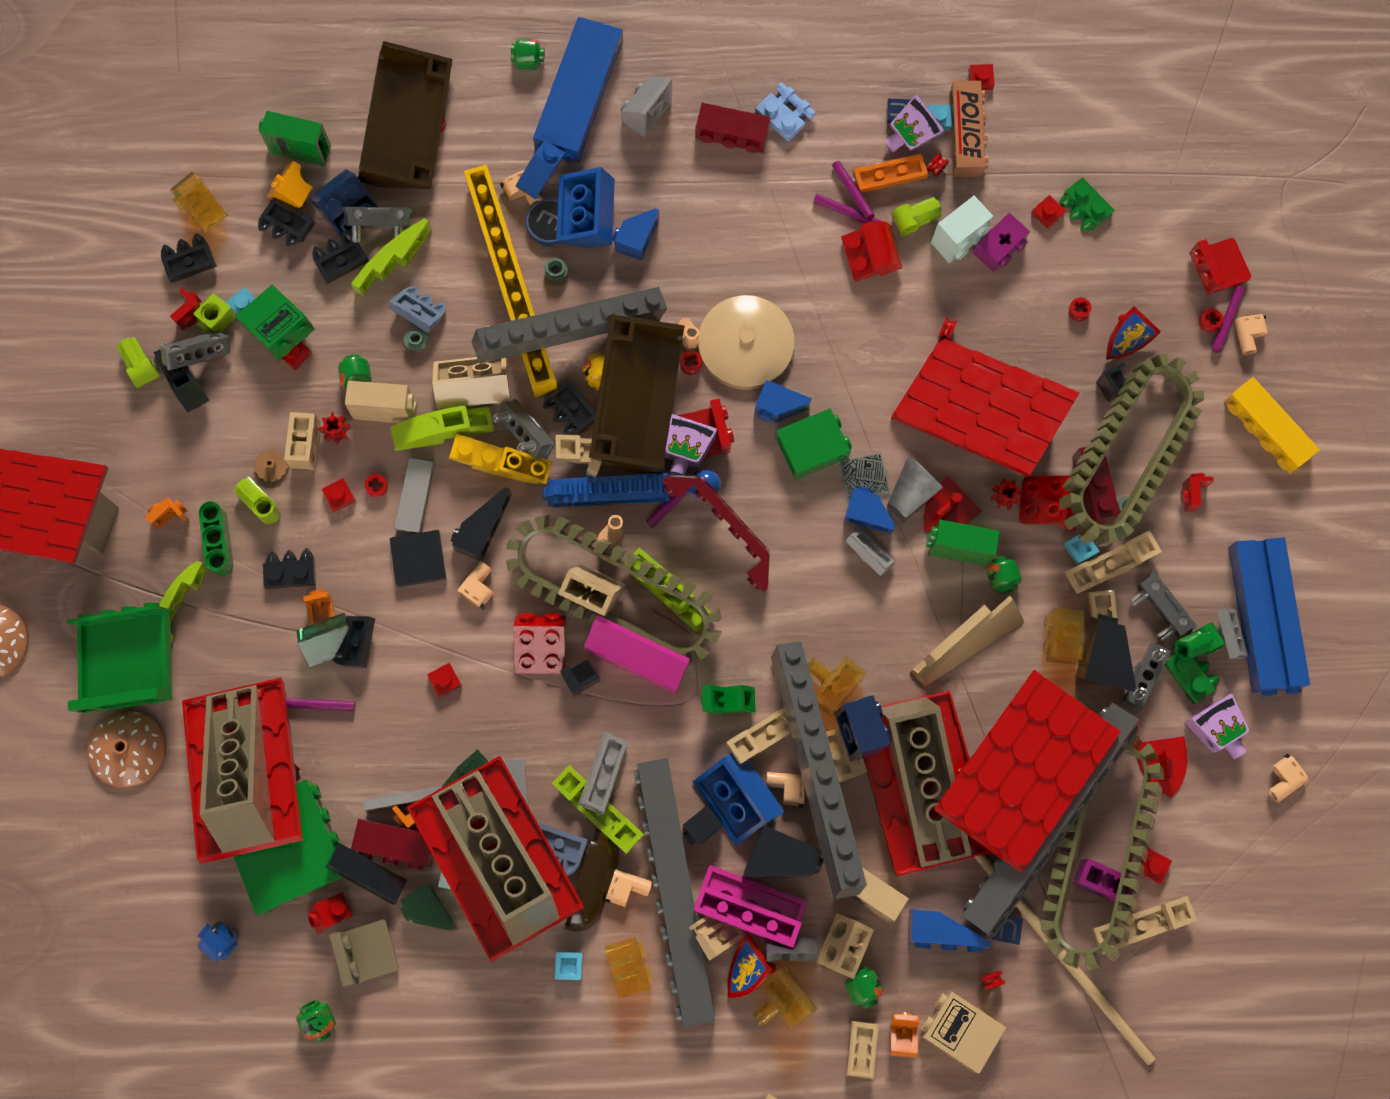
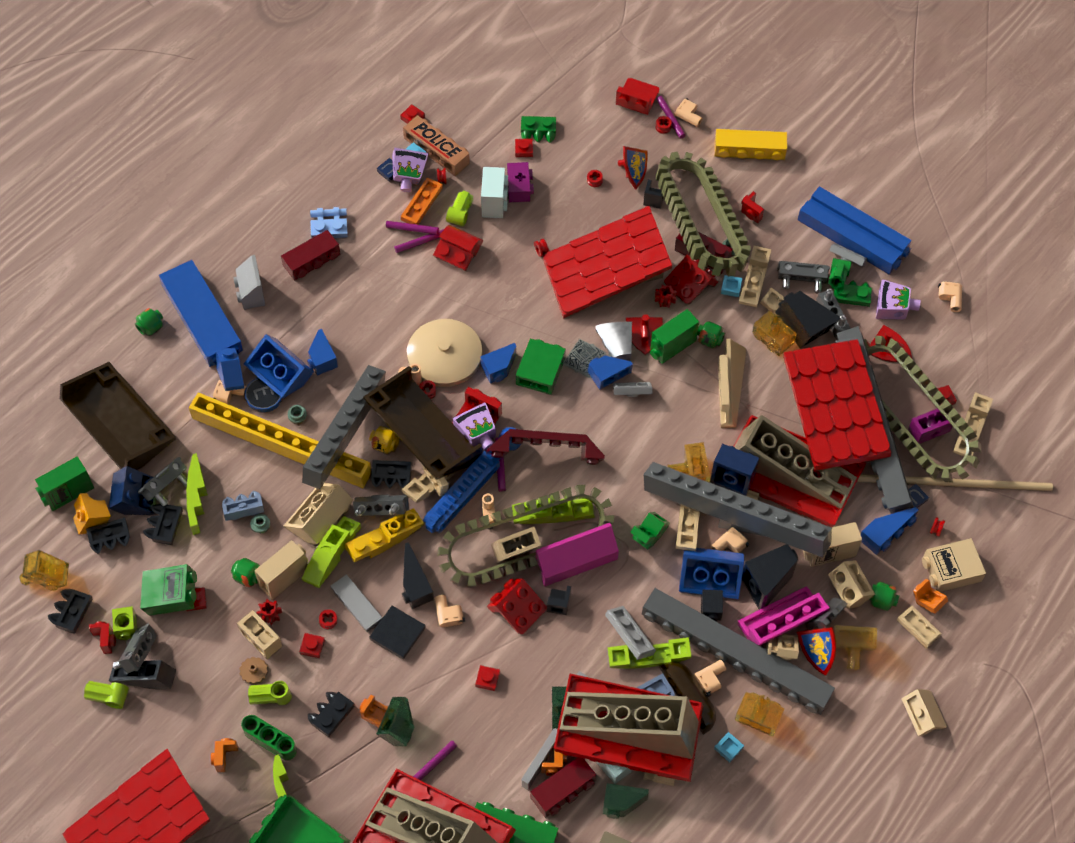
camera: 45 degrees left, 15 degrees down
medium azure plate [226,287,255,315] -> none
black tile [325,843,407,905] -> none
black plate [331,616,375,668] -> none

